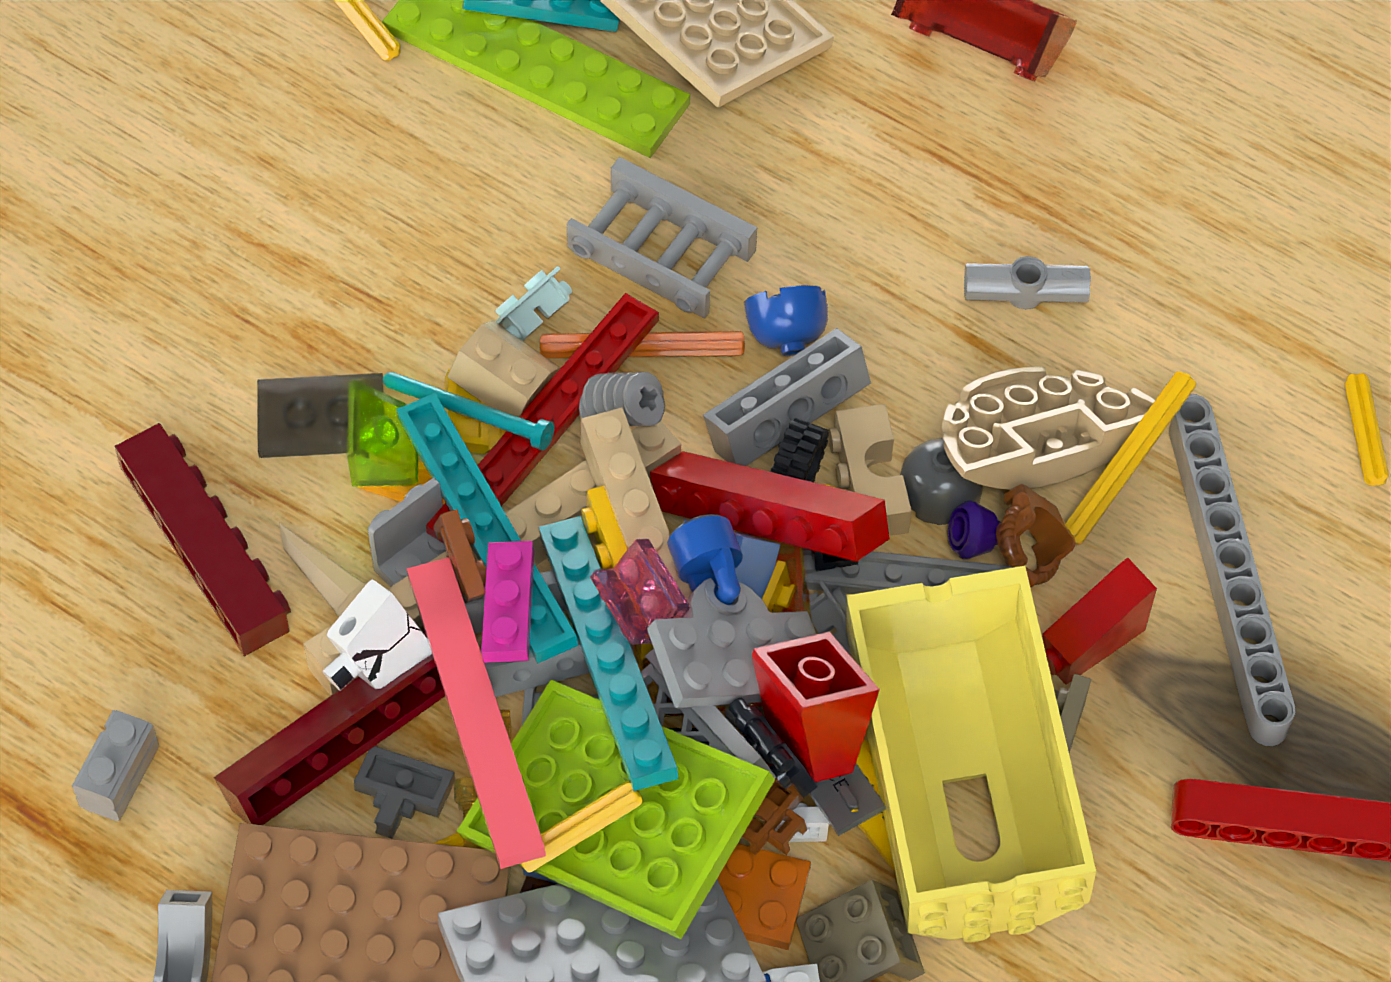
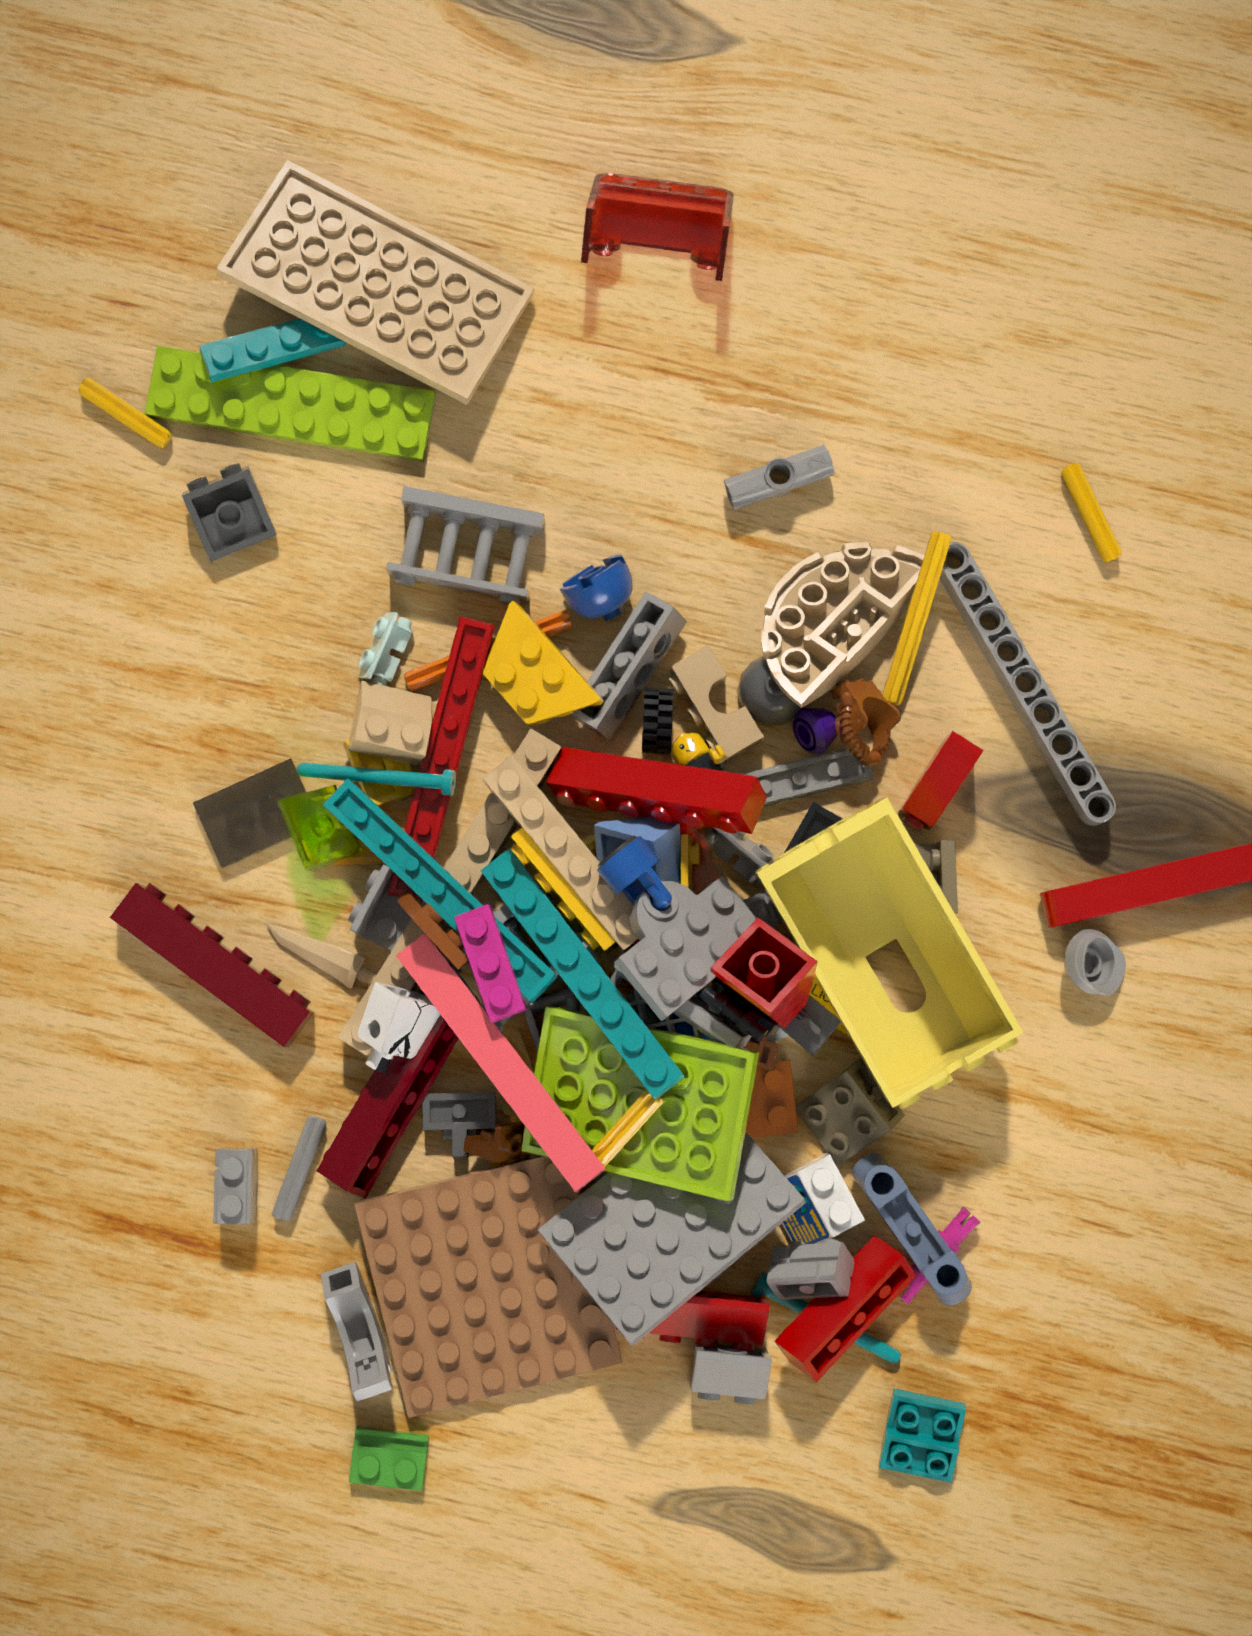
camera: 20 degrees left, 25 degrees up
light grey piece [579,372,665,426] -> none
clear pink bracket [590,539,691,644] -> none
none -> dark grey plate [182,463,277,562]
none -> light grey axle [272,1115,327,1221]
none -> reddish brown bracket [463,1121,525,1163]
none -> yellow wing [482,601,604,727]
none -> light grey hat [1064,929,1126,996]

